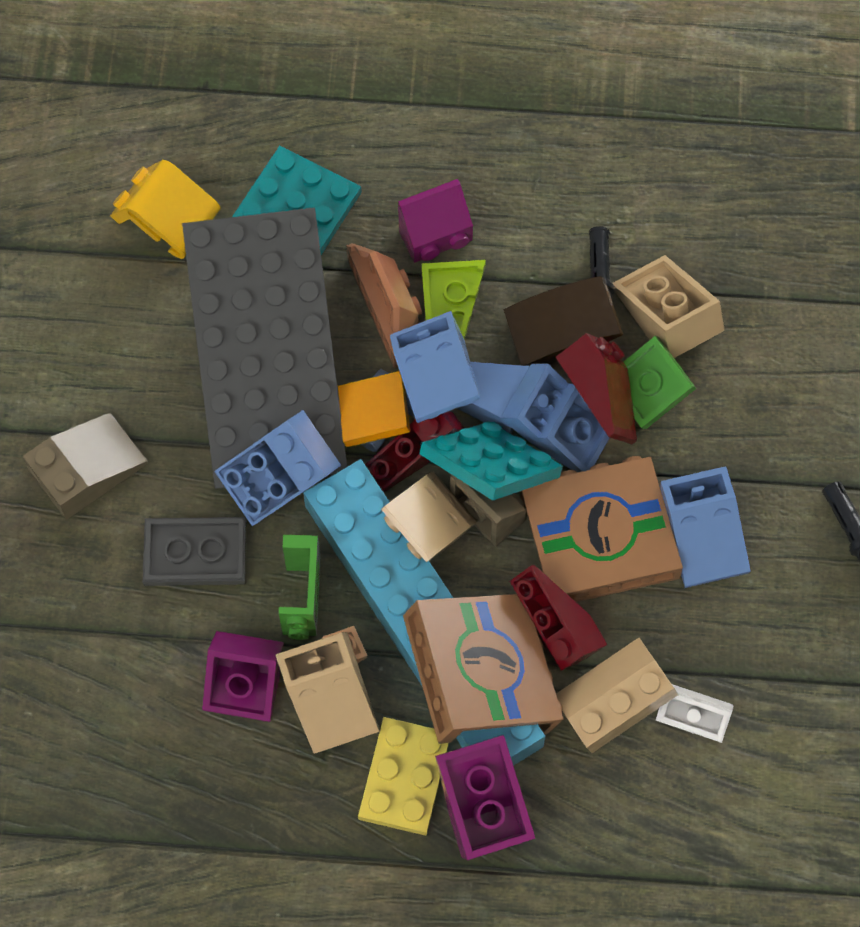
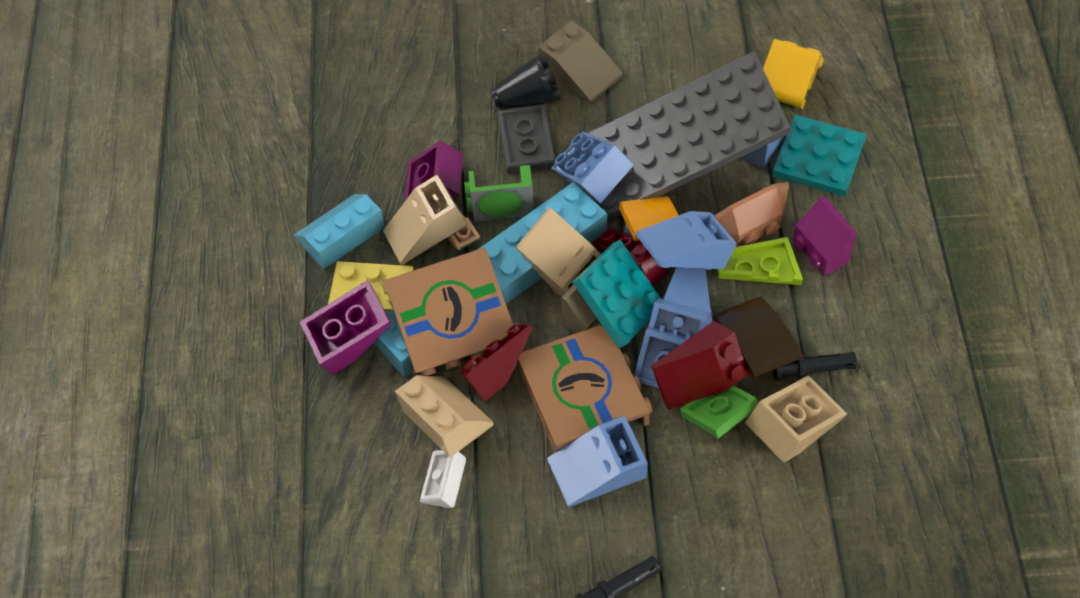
camera: 85 degrees right, 10 degrees down
none -> medium azure slope [293,194,385,269]
none -> black cone [491,54,561,108]

